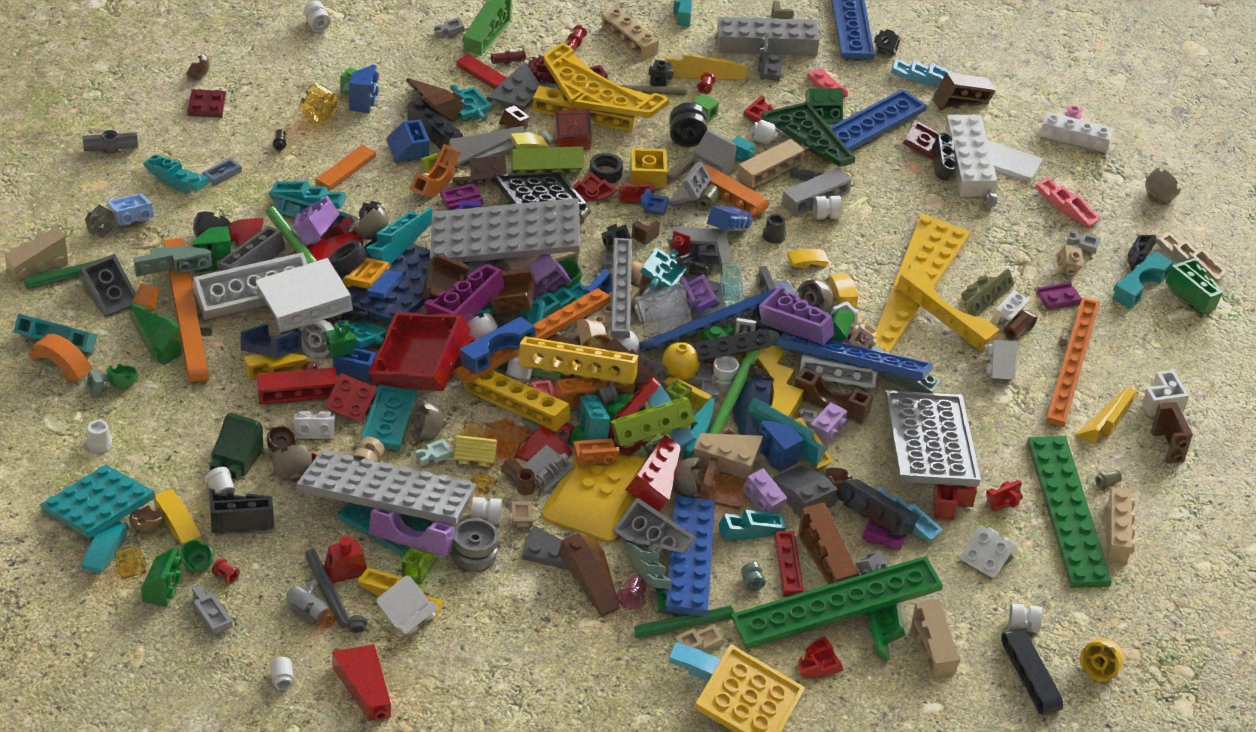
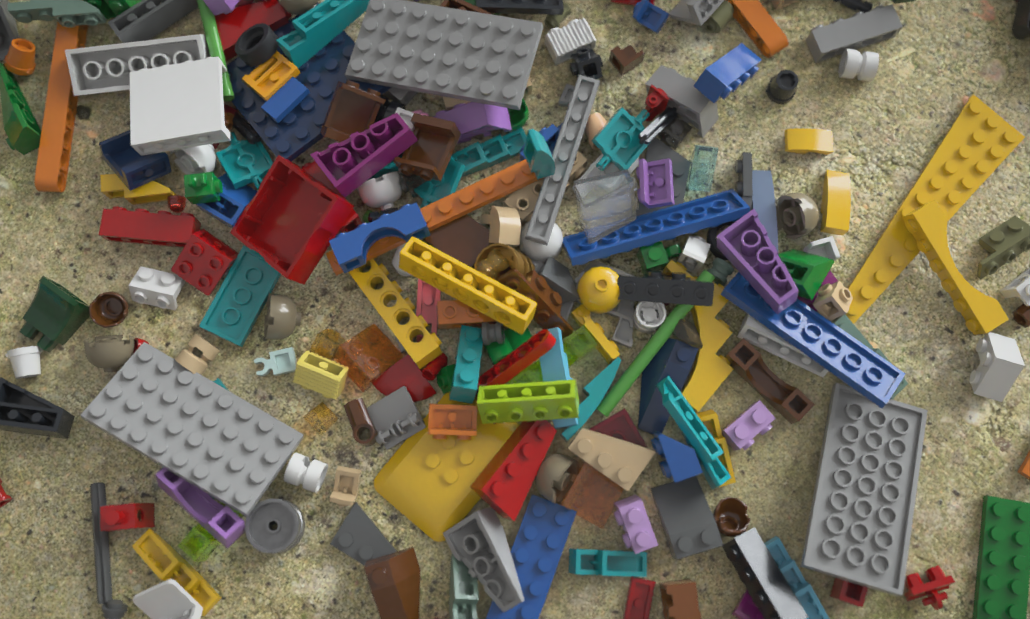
camera: 20 degrees right, 35 degrees up
light grey piece [286,580,336,628] -> none
light grey tile [798,408,818,428] -> none
none -> teal slope [523,129,555,179]
none -> white brick [545,18,596,65]

